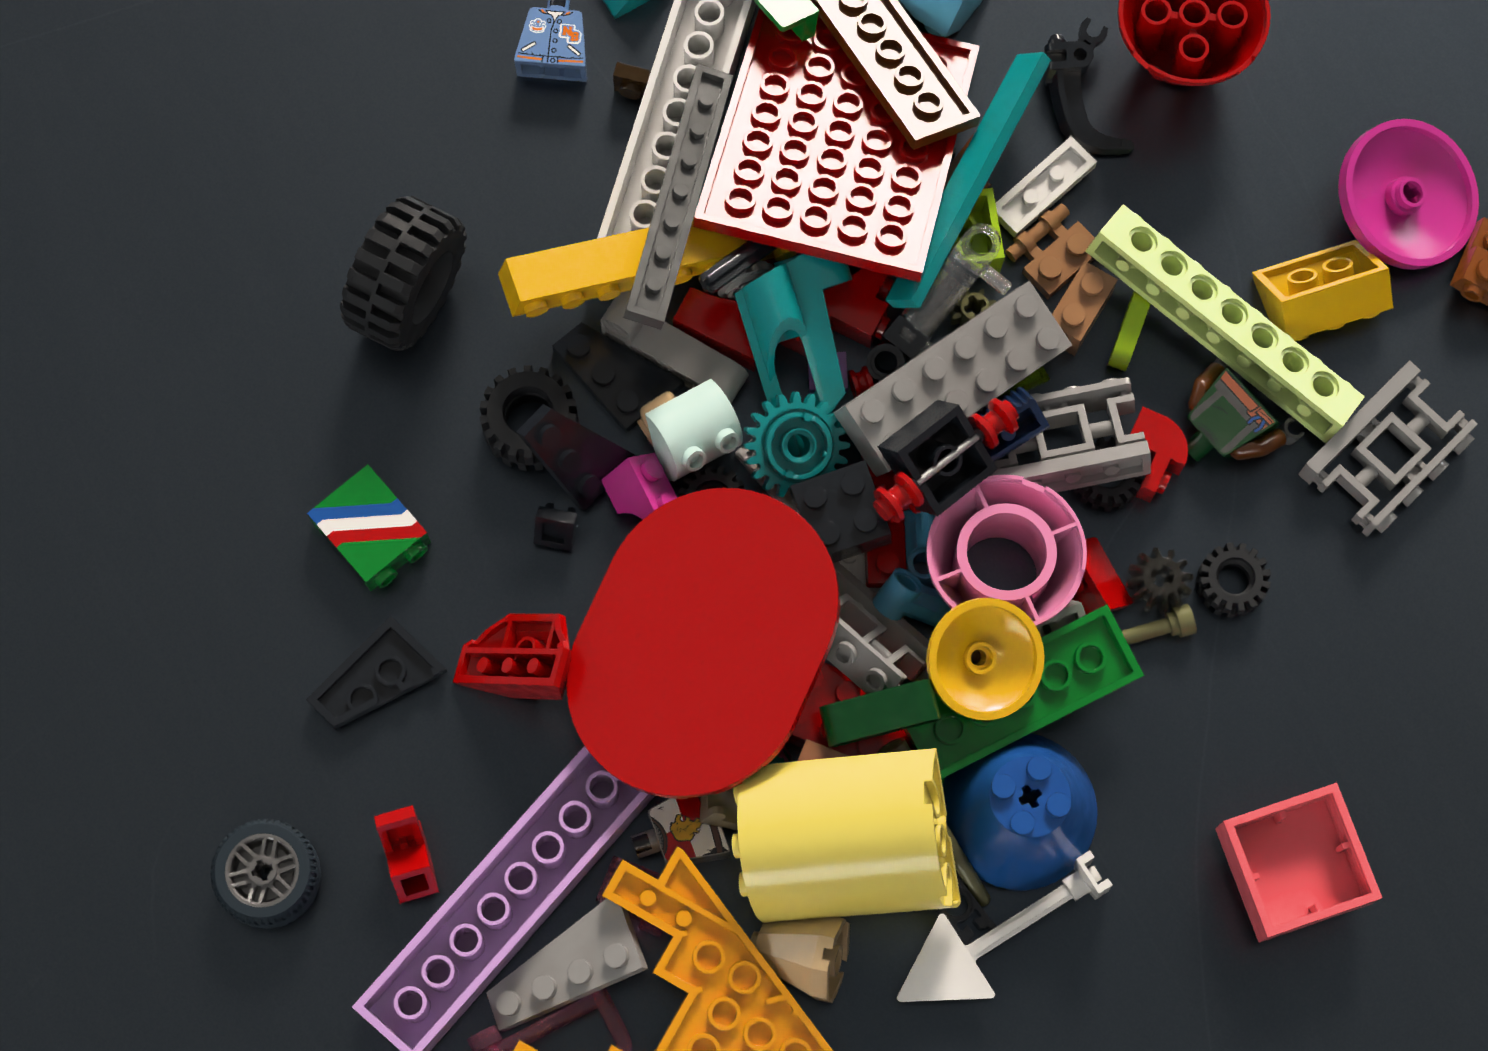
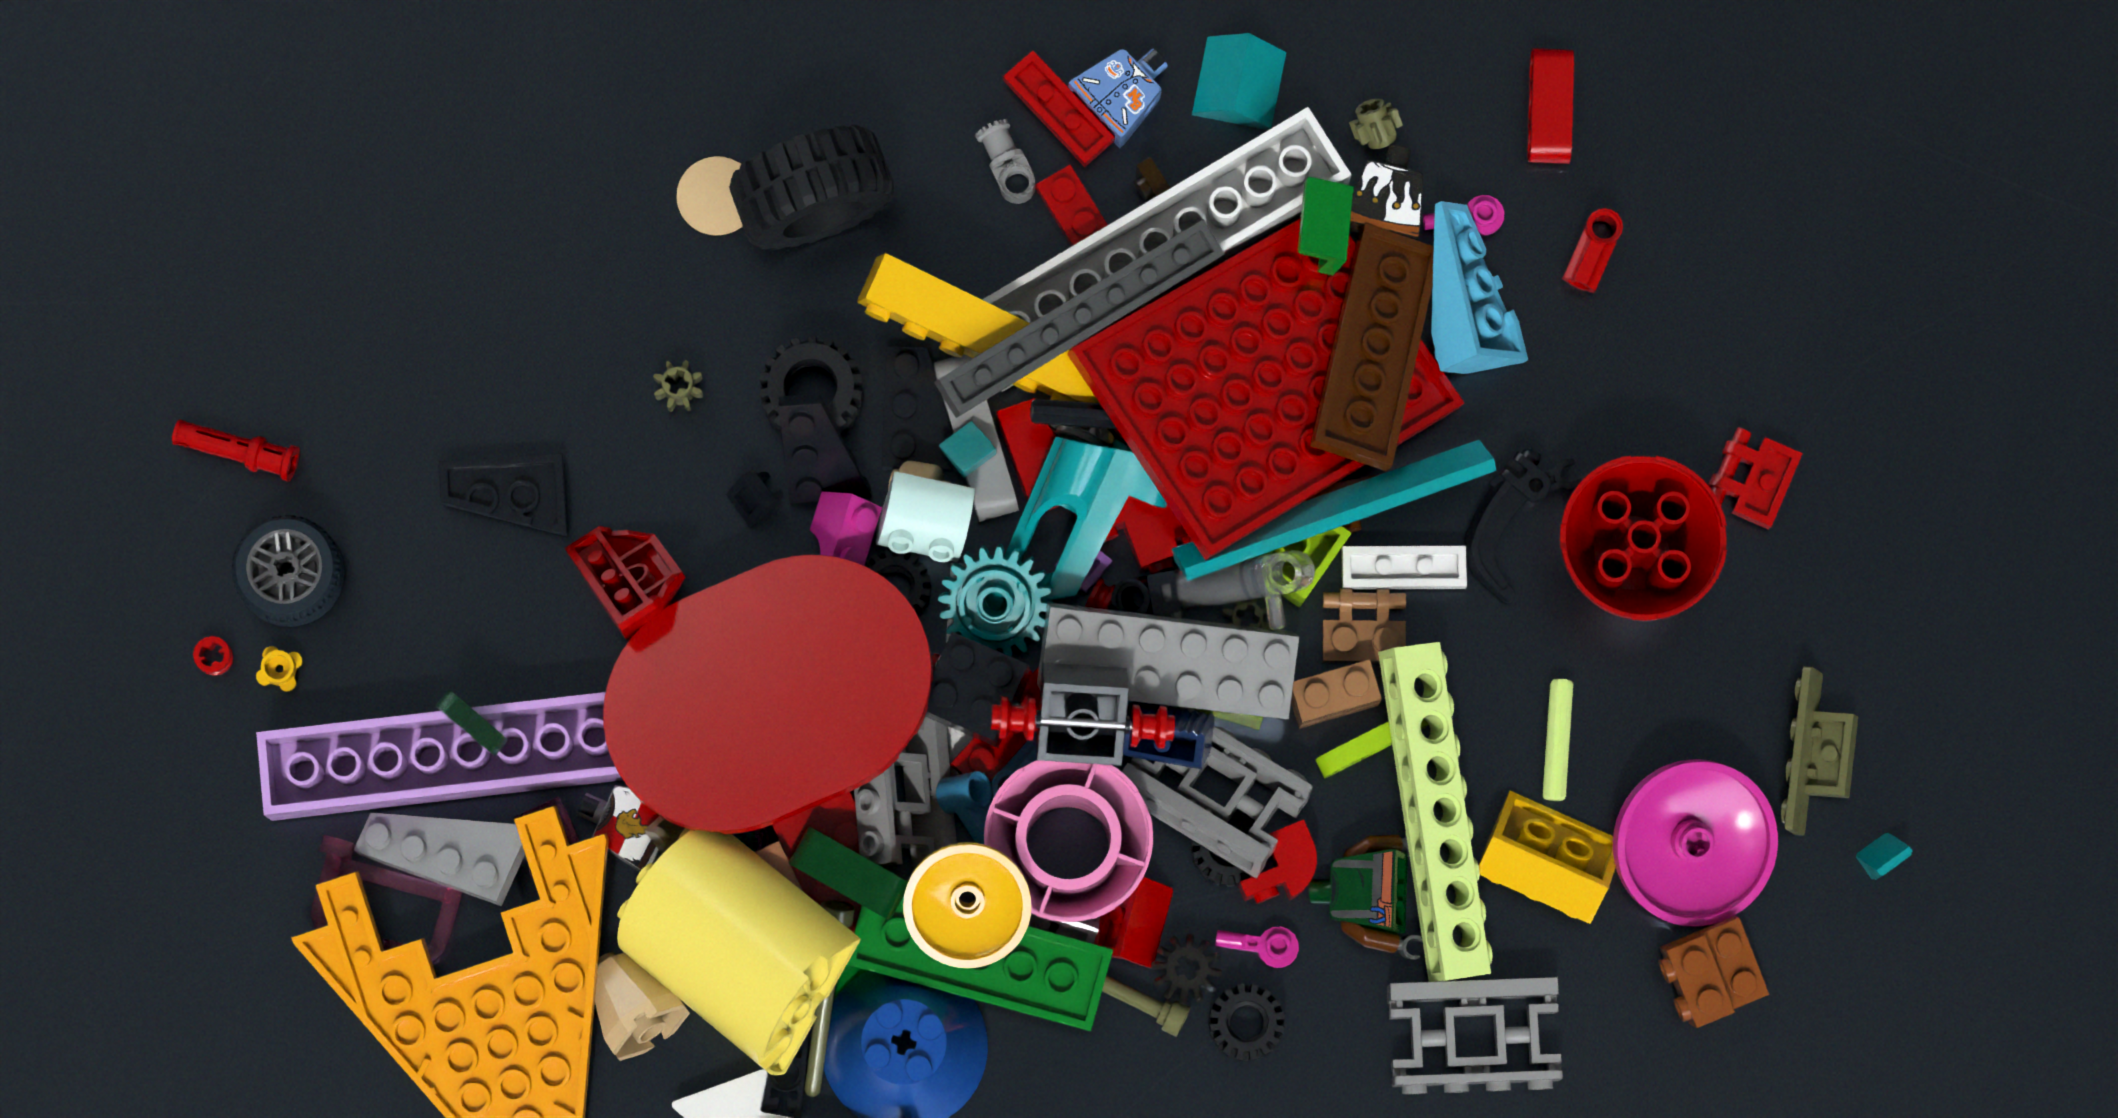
camera: 40 degrees right, 5 degrees up
panel [307,464,431,591] -> none
red brick [374,805,439,903] -> none
none -> red pin [172,419,300,482]
none -> red bush [193,636,234,676]
none -> yellow plate [256,646,303,692]
none -> clear green beam [435,690,509,757]
none -> olive gear [653,360,703,412]
none -> tan piece [677,156,743,236]
none -> teal slope [939,421,997,478]
none -> light grey connector [975,119,1036,204]
none -> red plate [1003,50,1115,167]
none -> red plate [1035,165,1108,247]
none -> dark pink plate [1215,926,1299,968]
none -> yellowish green axle [1543,679,1573,801]
none -> olive bracket [1781,666,1858,836]

